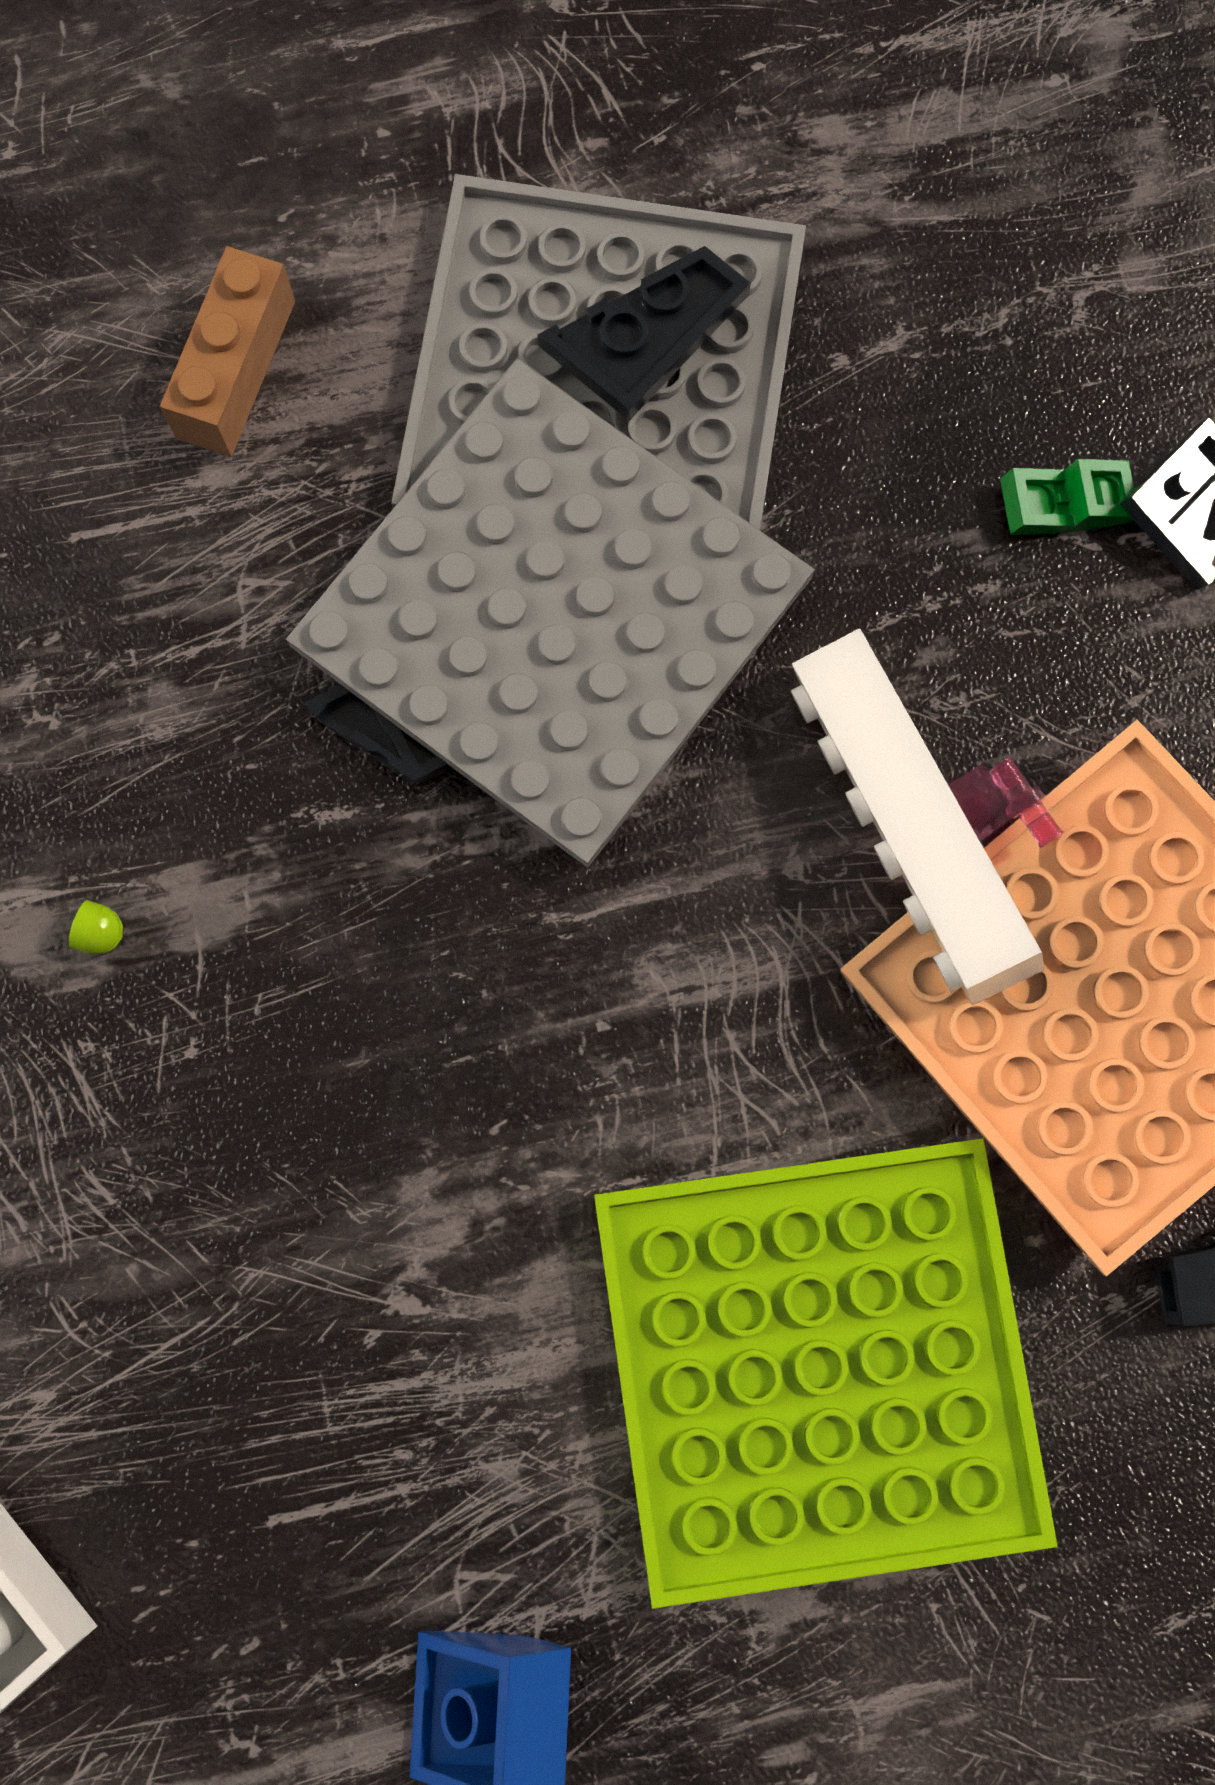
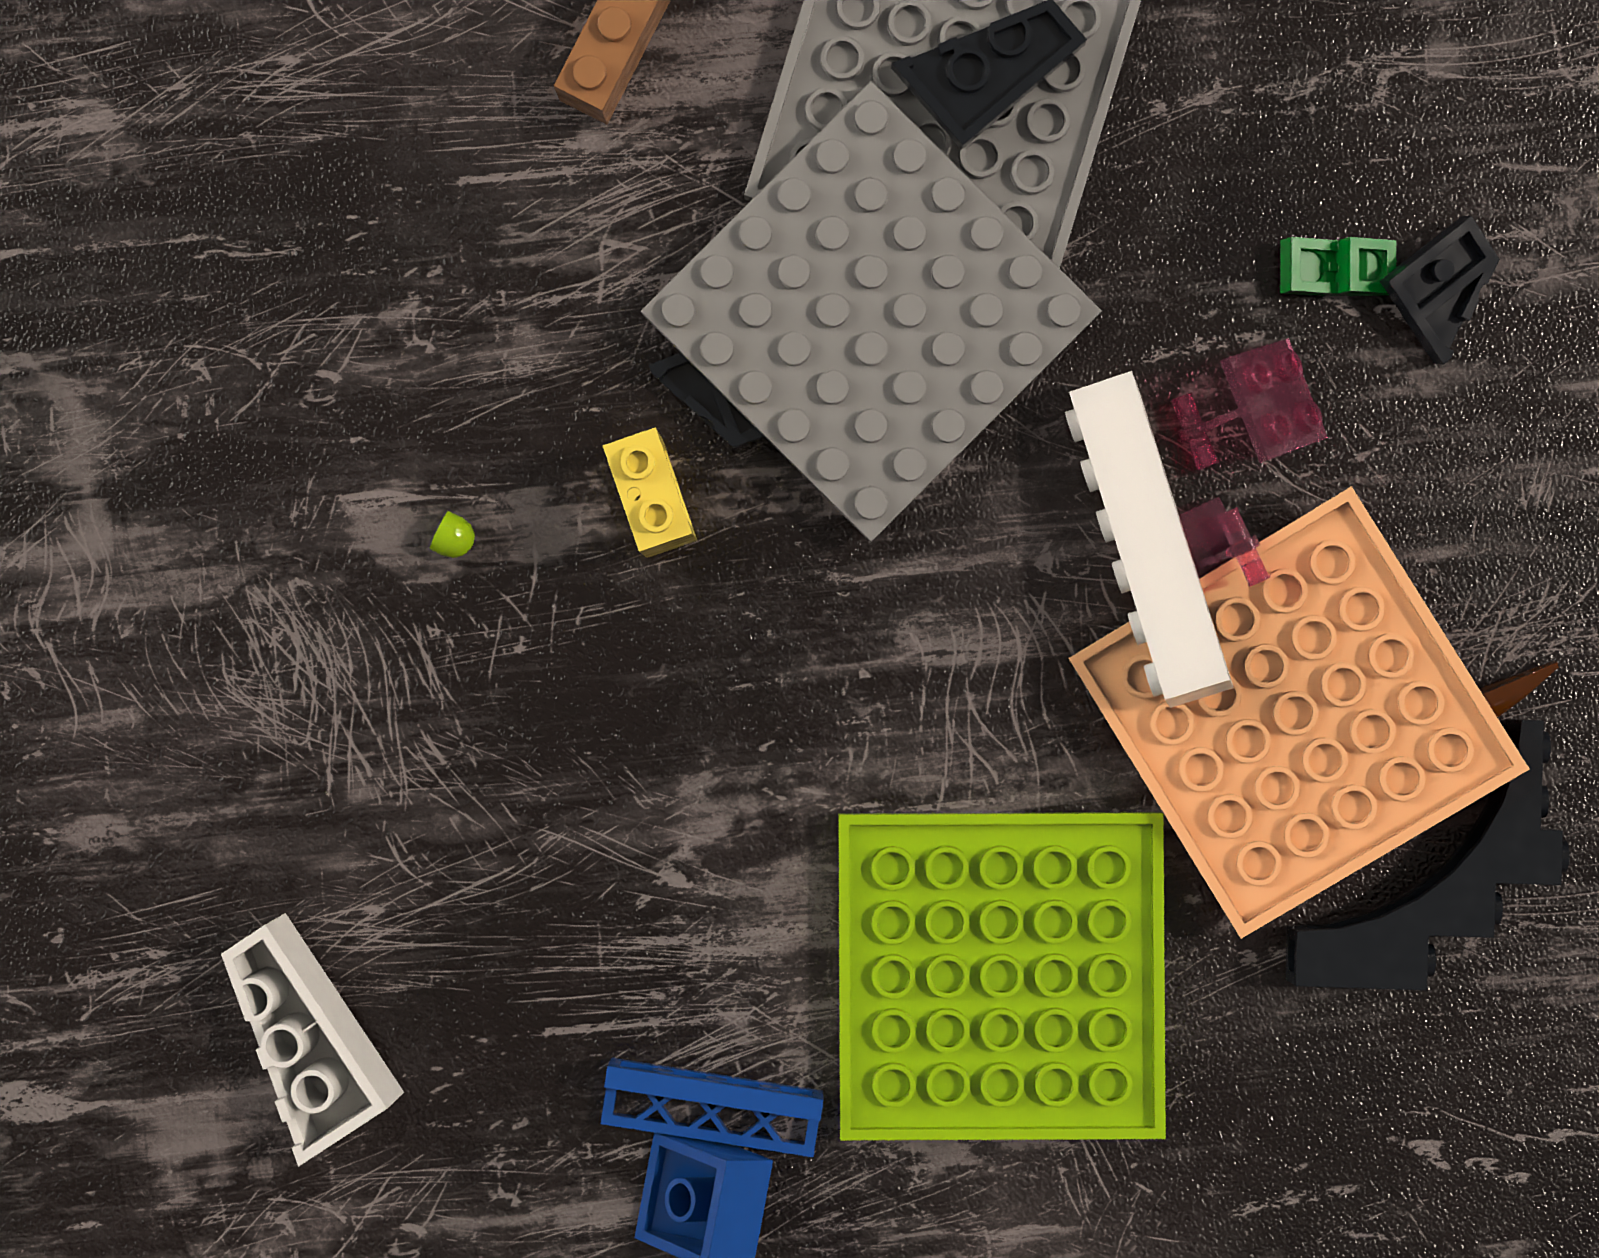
camera: 10 degrees right, 10 degrees up
none -> blue fence [601,1058,824,1157]
none -> light yellow window [602,427,698,558]
none -> clear pink plate [1171,338,1328,471]

